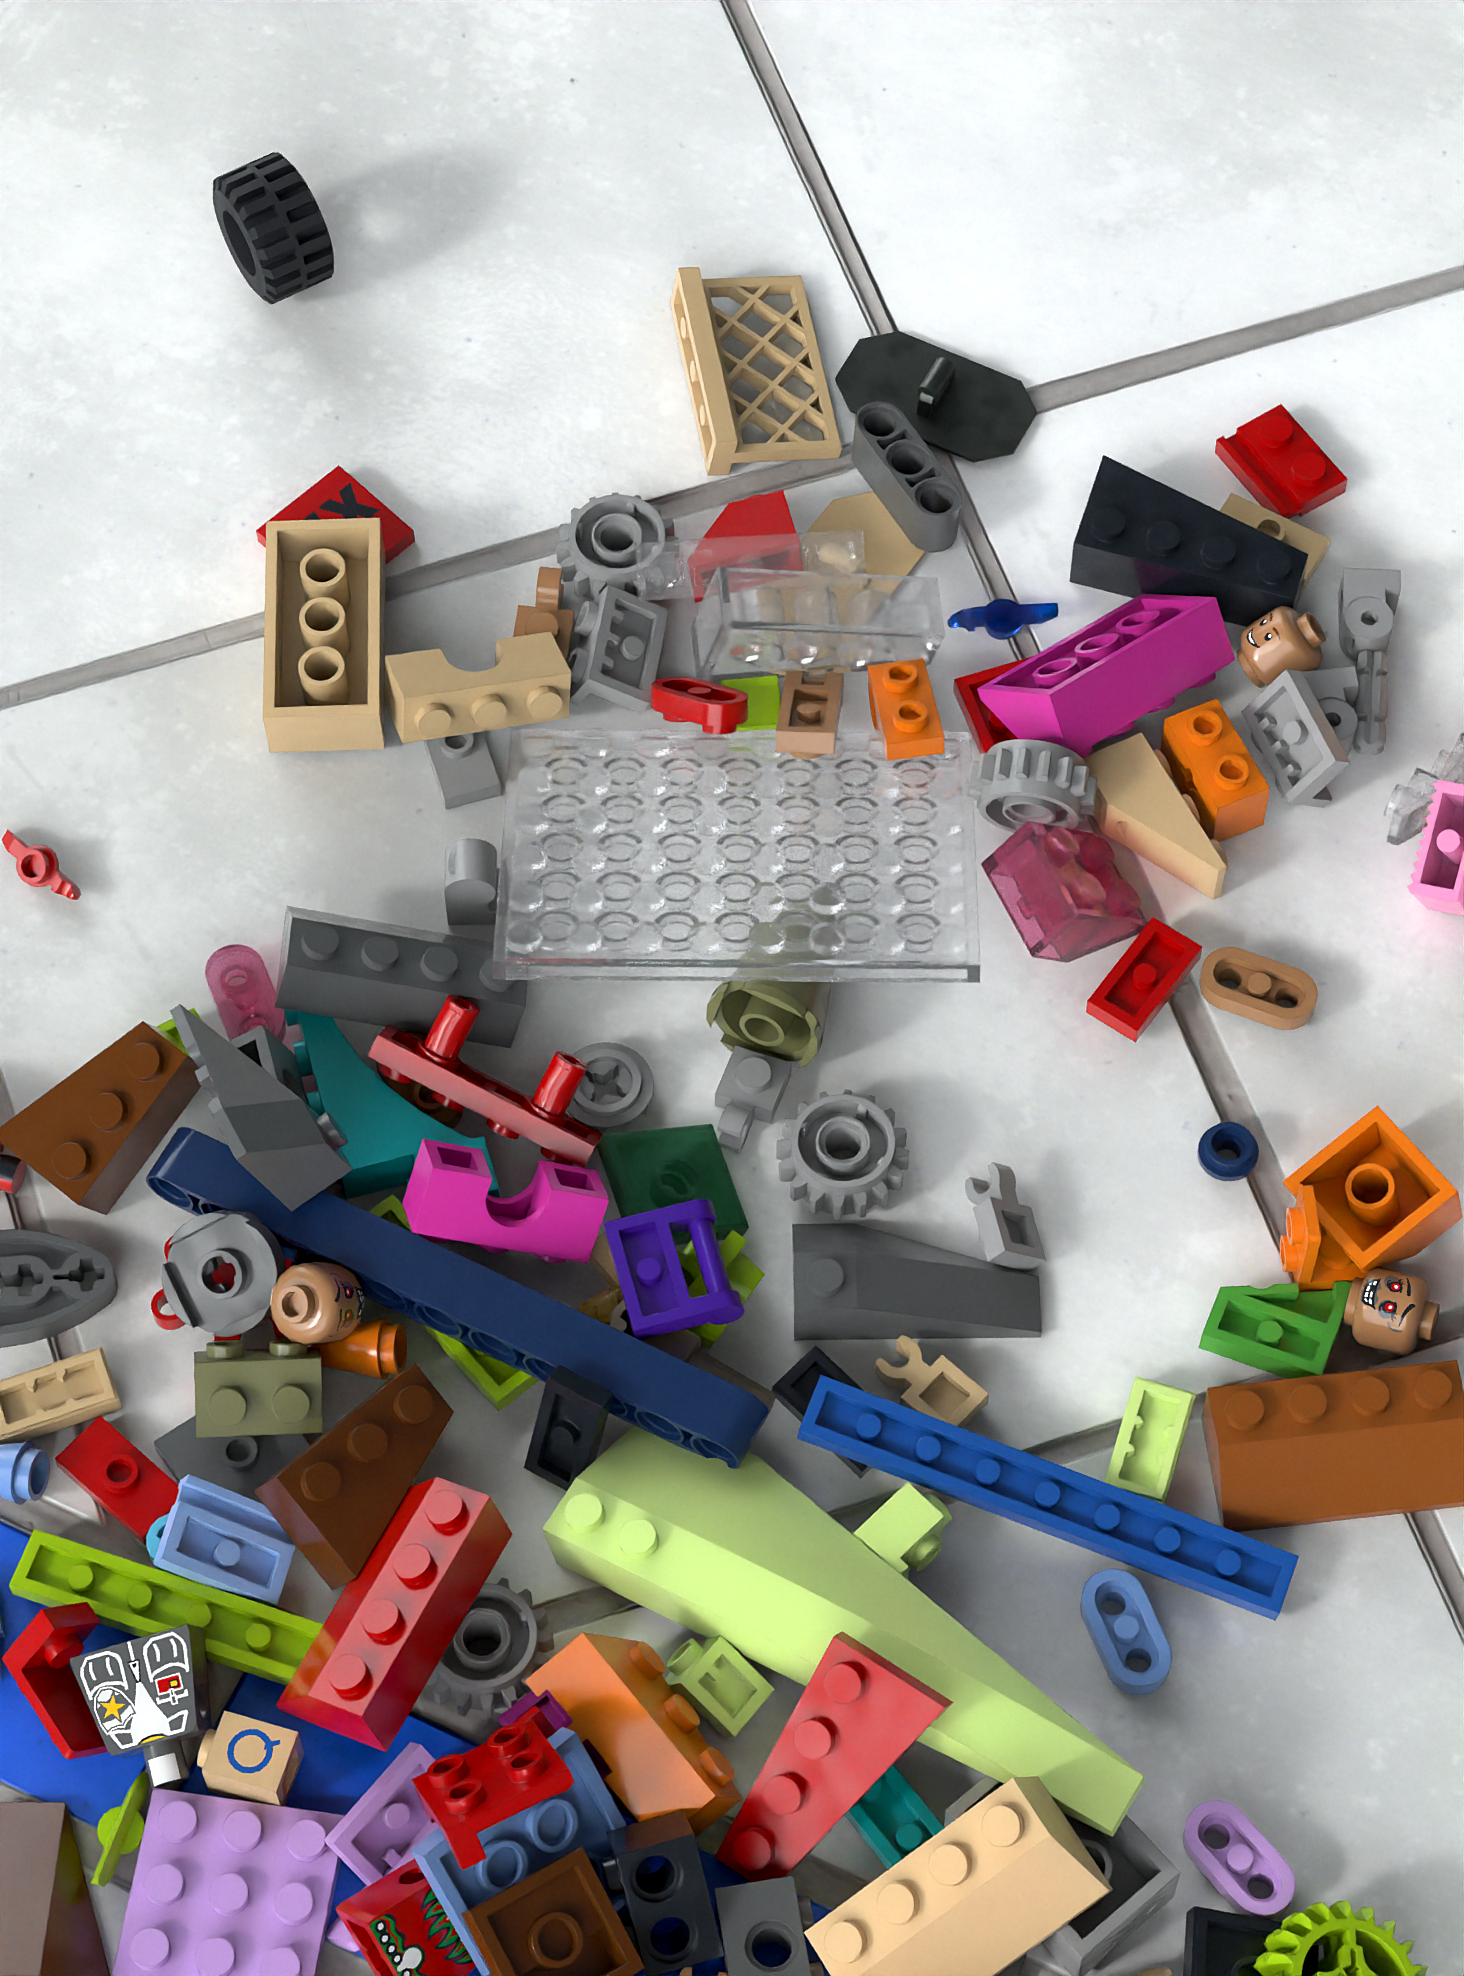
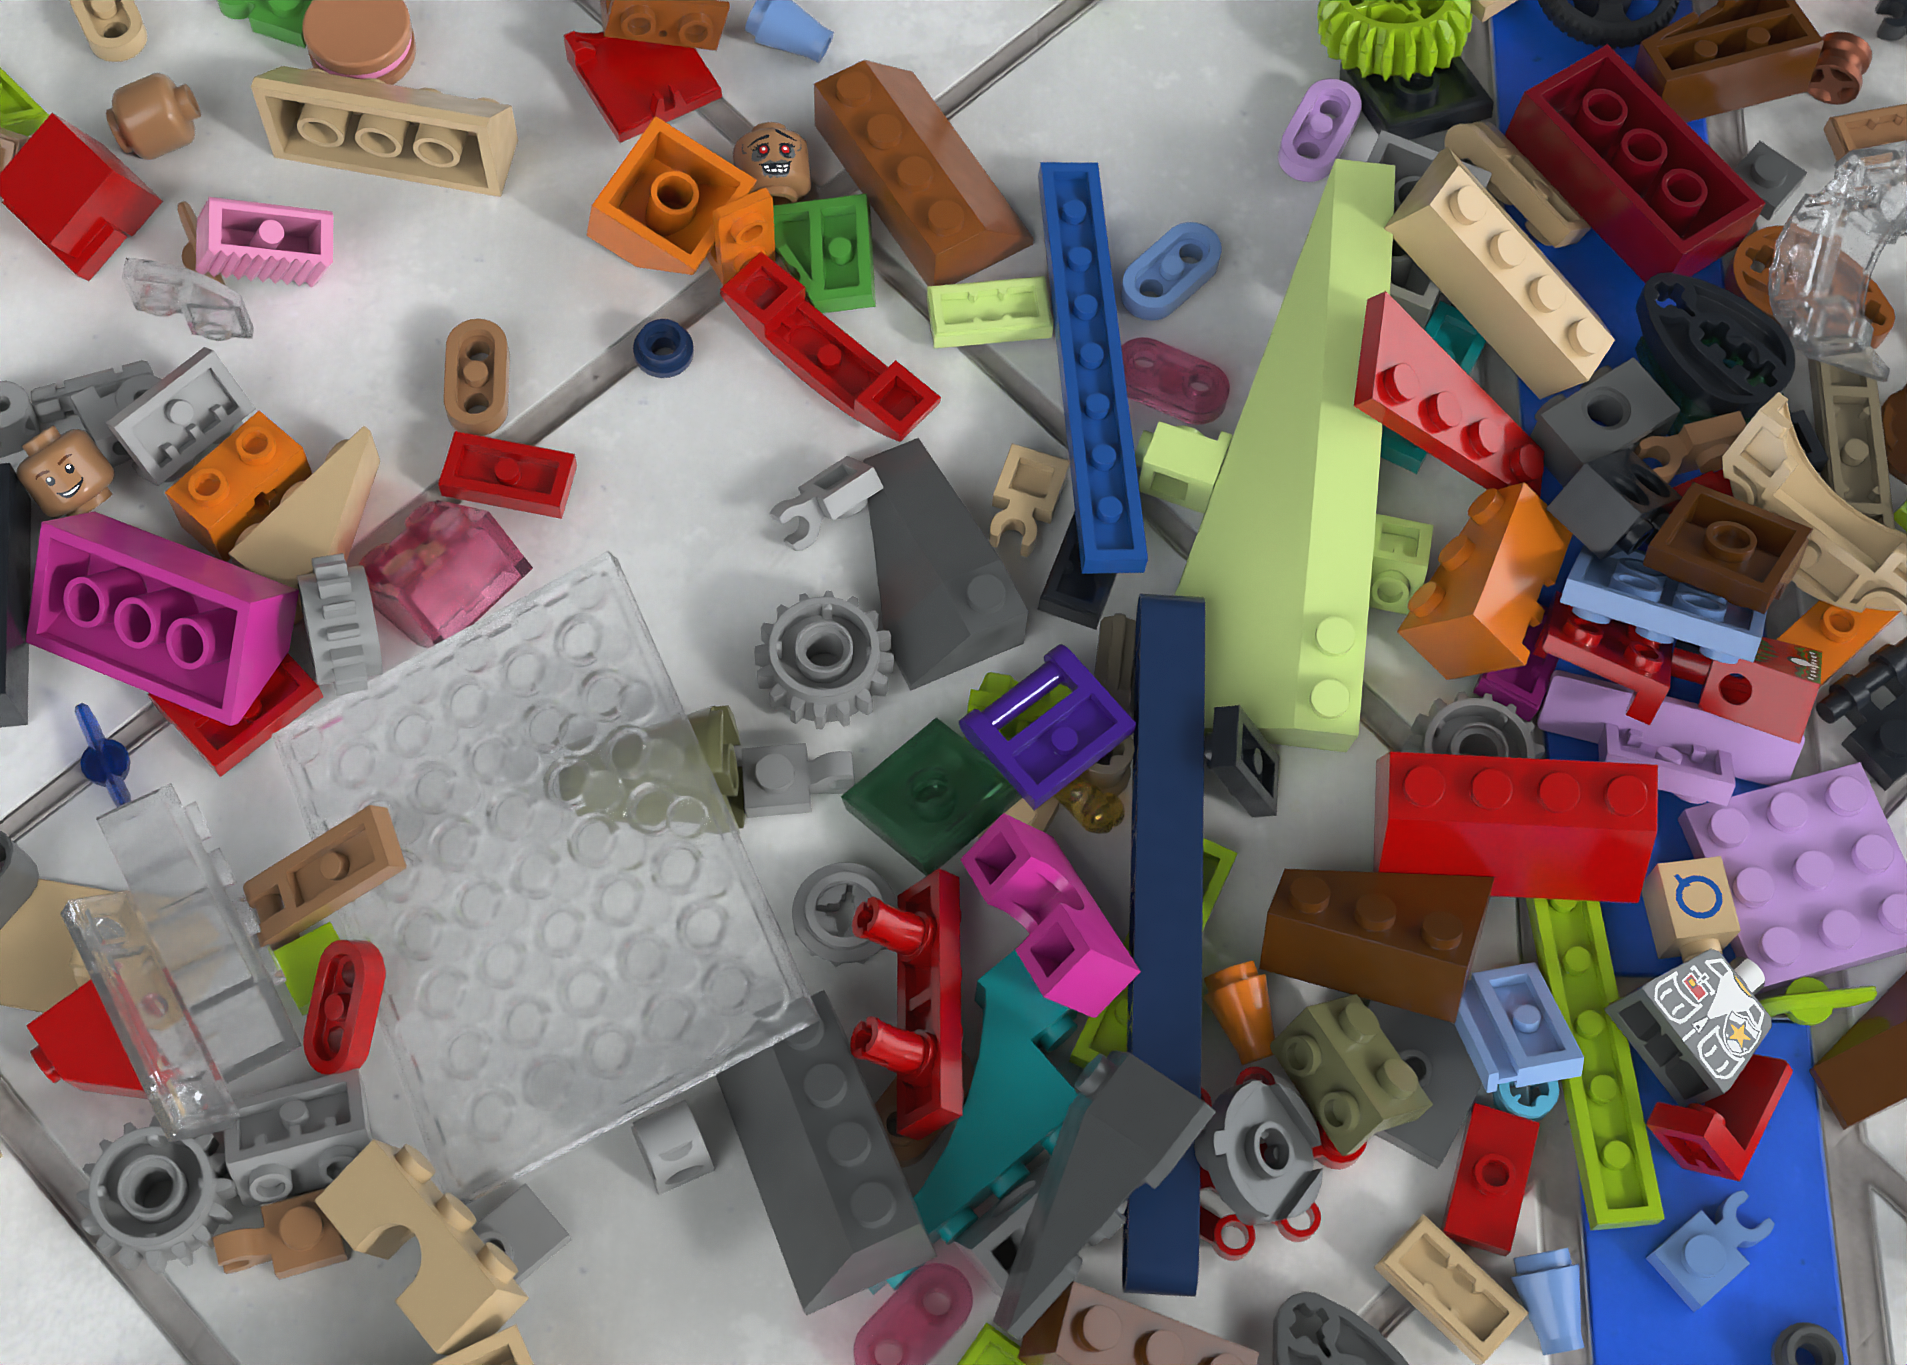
camera: 120 degrees left, 5 degrees up
medium nougat head [270,1262,364,1345] -> none
red piece [412,1720,575,1870] -> none
orange plate [867,658,944,761] -> none
none -> red slope [720,251,941,442]
none -> clear pink plate [1121,337,1230,425]

